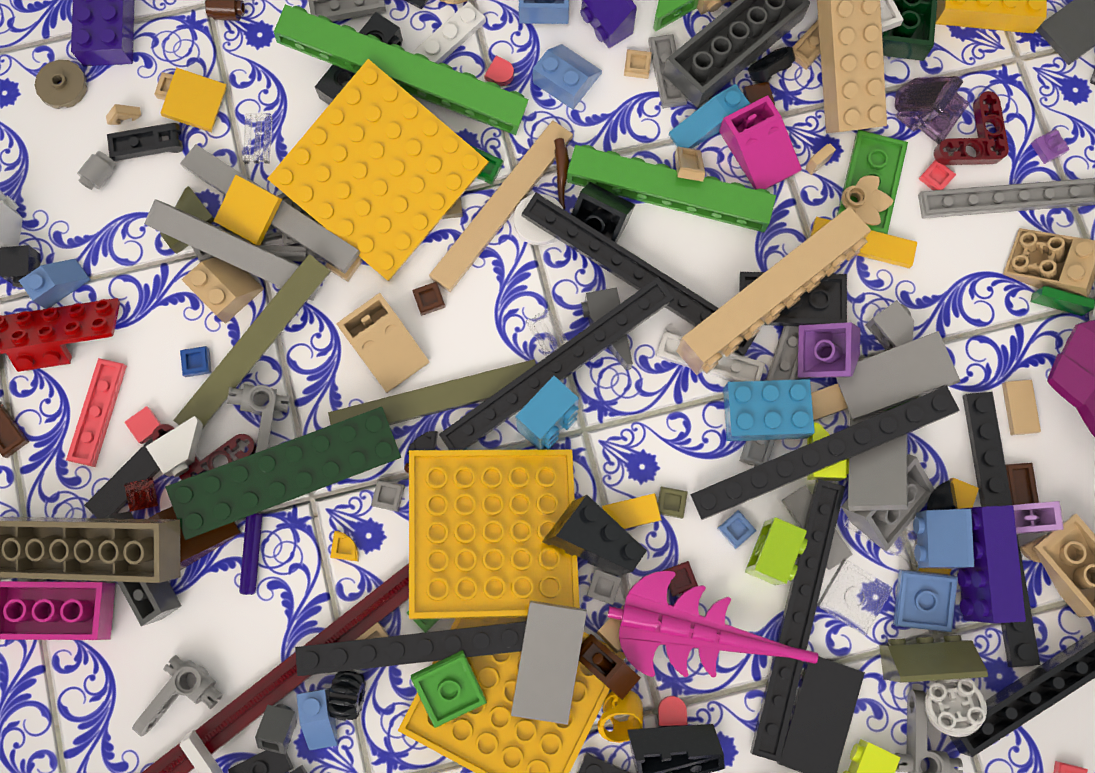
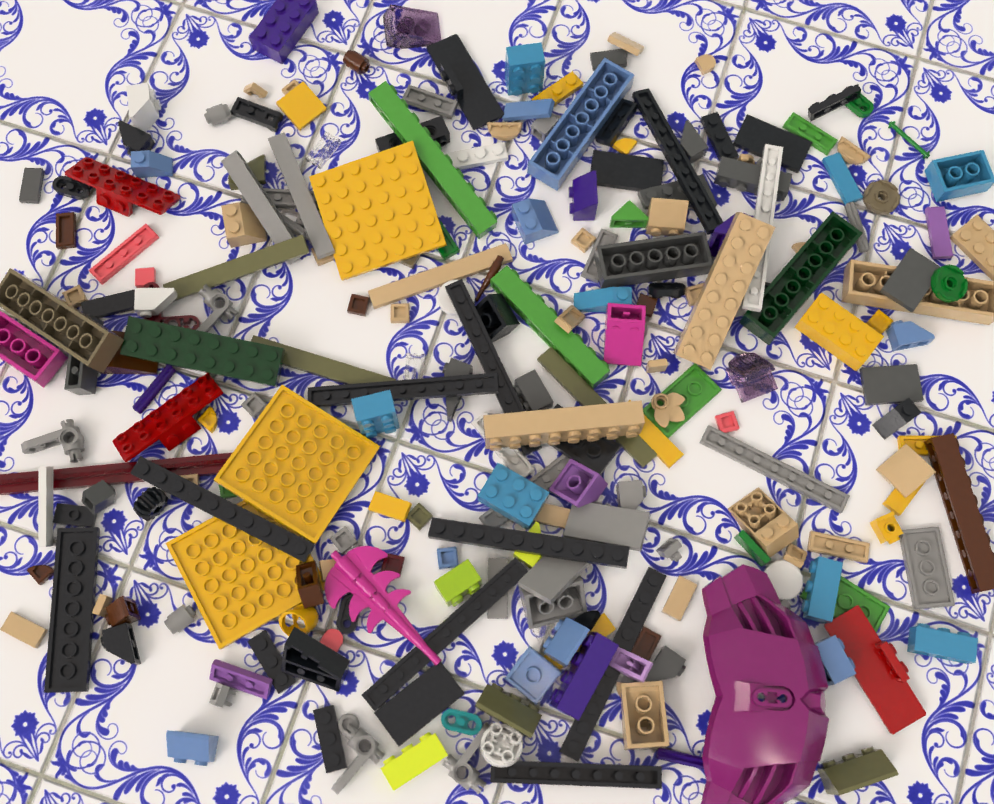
camera: 30 degrees right, 5 degrees down
dark tan plate [34,60,87,109] -> none
clear red tile [124,478,159,512] -> none
blue tile [180,346,212,377] -> none
yellow tile [214,175,282,246] -> none
medium blue slope [296,688,338,750] -> none
tan slope [336,293,430,393] -> none
black tile [407,431,438,456] -> none
bright green tile [411,650,487,728] -> none
coral tile [484,55,514,86] -> none
light grey tile [511,600,587,725] -> none
black wedge [542,495,647,576] -> none
clear tile [817,558,893,636] -> none
dark red beam [933,91,1009,165] -> none
medium lavender tile [1031,129,1070,164] -> none
none -> tan tile [62,285,88,308]
none -> red bracket [112,373,223,462]
none -> black plate [336,593,361,634]
none -> tan tile [390,303,410,323]
none -> teal plate [441,709,482,735]
none -> dark grey brick [514,369,554,411]
none -> olive tile [537,347,657,468]
none -> dark grey slope [644,645,686,682]
none -> light grey tile [656,538,682,562]

